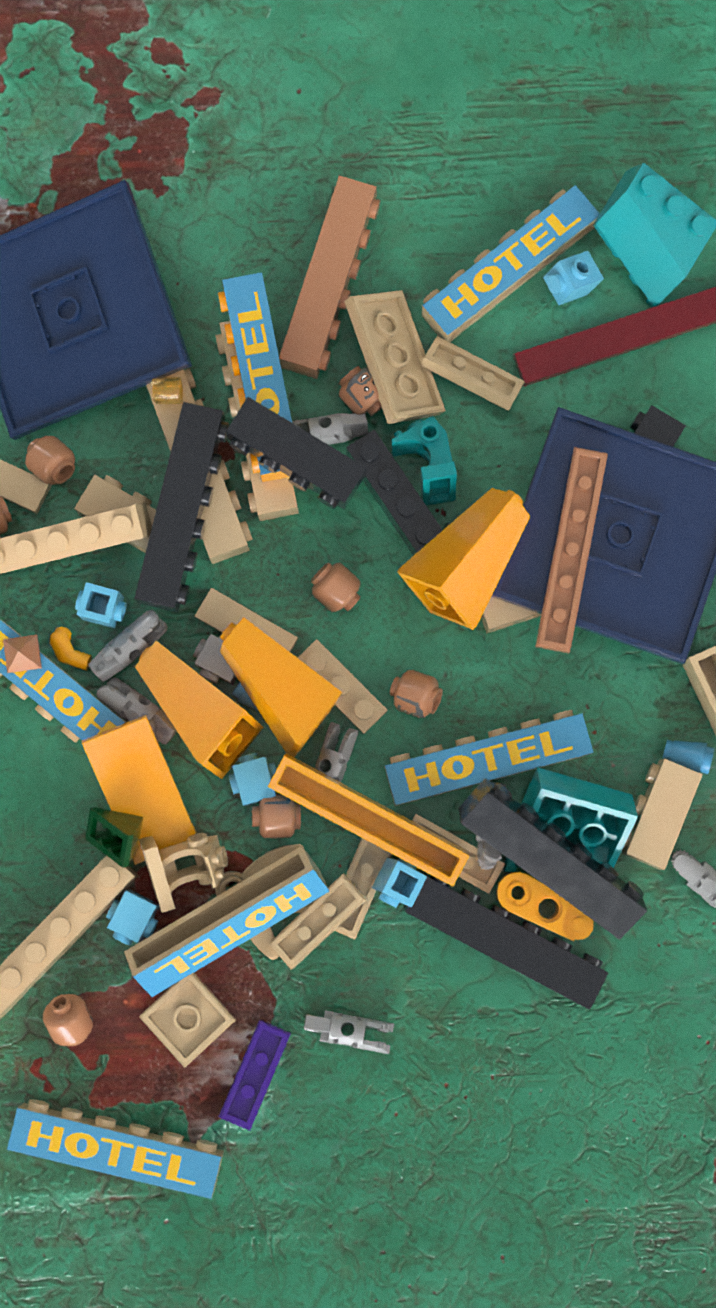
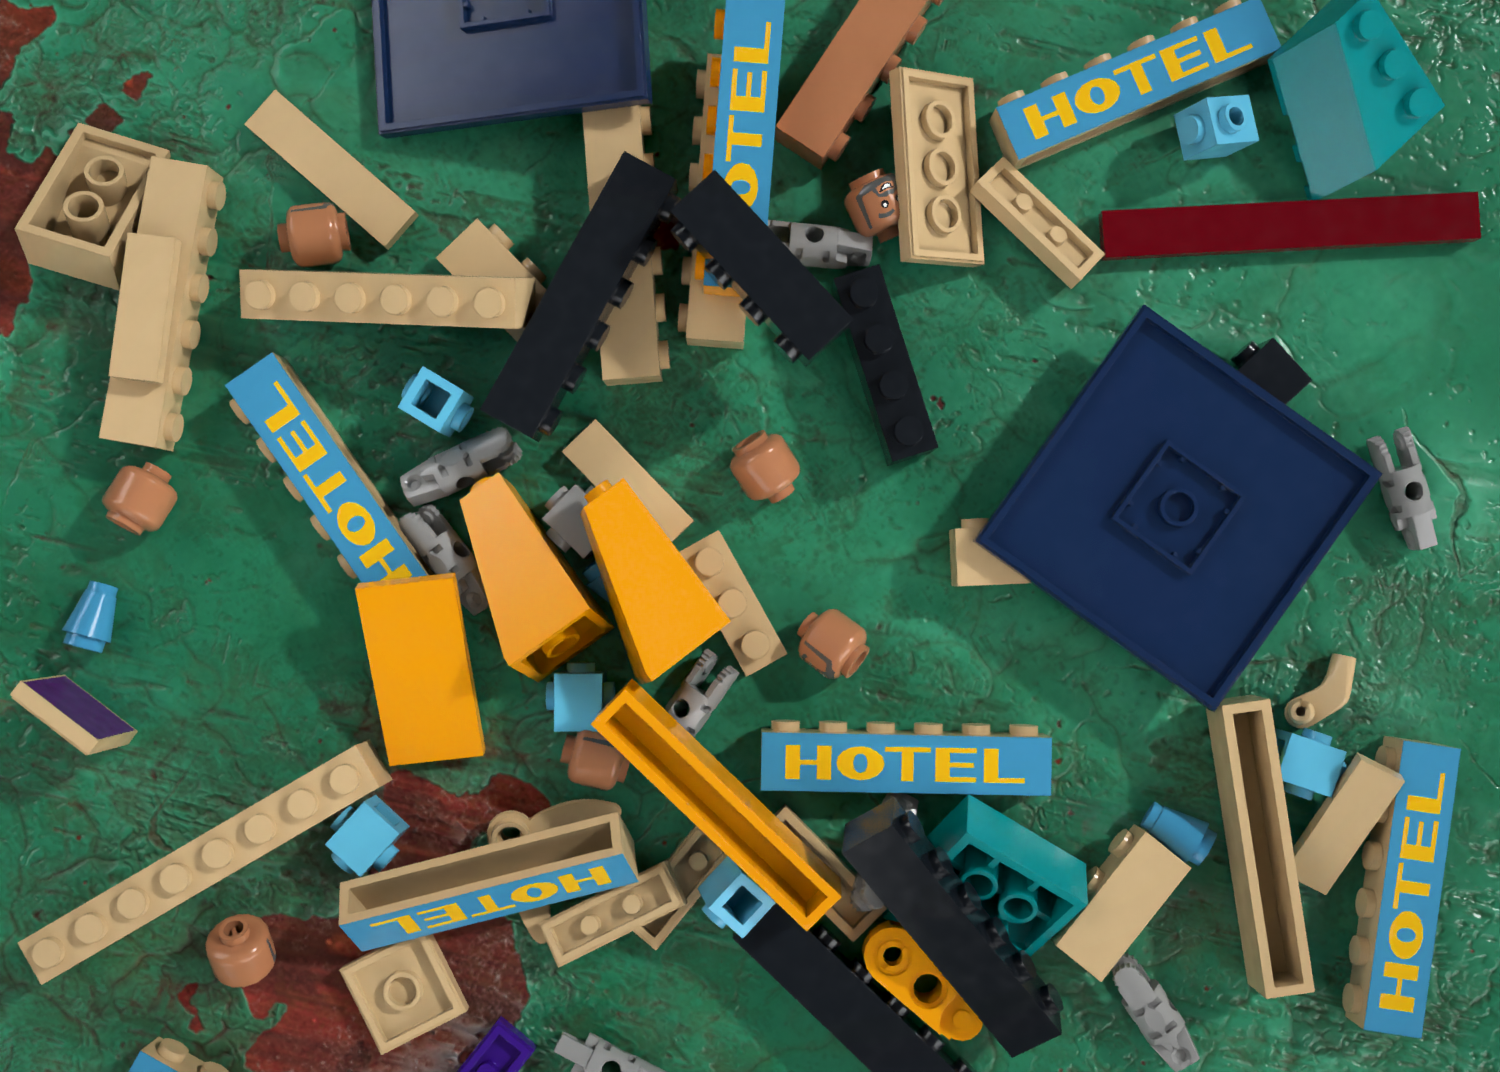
camera: 20 degrees right, 5 degrees up
nougat slope [3,634,42,673] -> none
nougat head [25,435,75,485] -> none
light orange arm [49,627,92,671] -> none
dark green slope [85,807,143,868] -> none
tan tile [139,833,228,913] -> none
clear yellow hose [152,377,183,405] -> none
teal tile [391,416,457,505] -> none
light orange slope [397,488,530,630] -> none
nougat tile [535,447,608,654] -> none

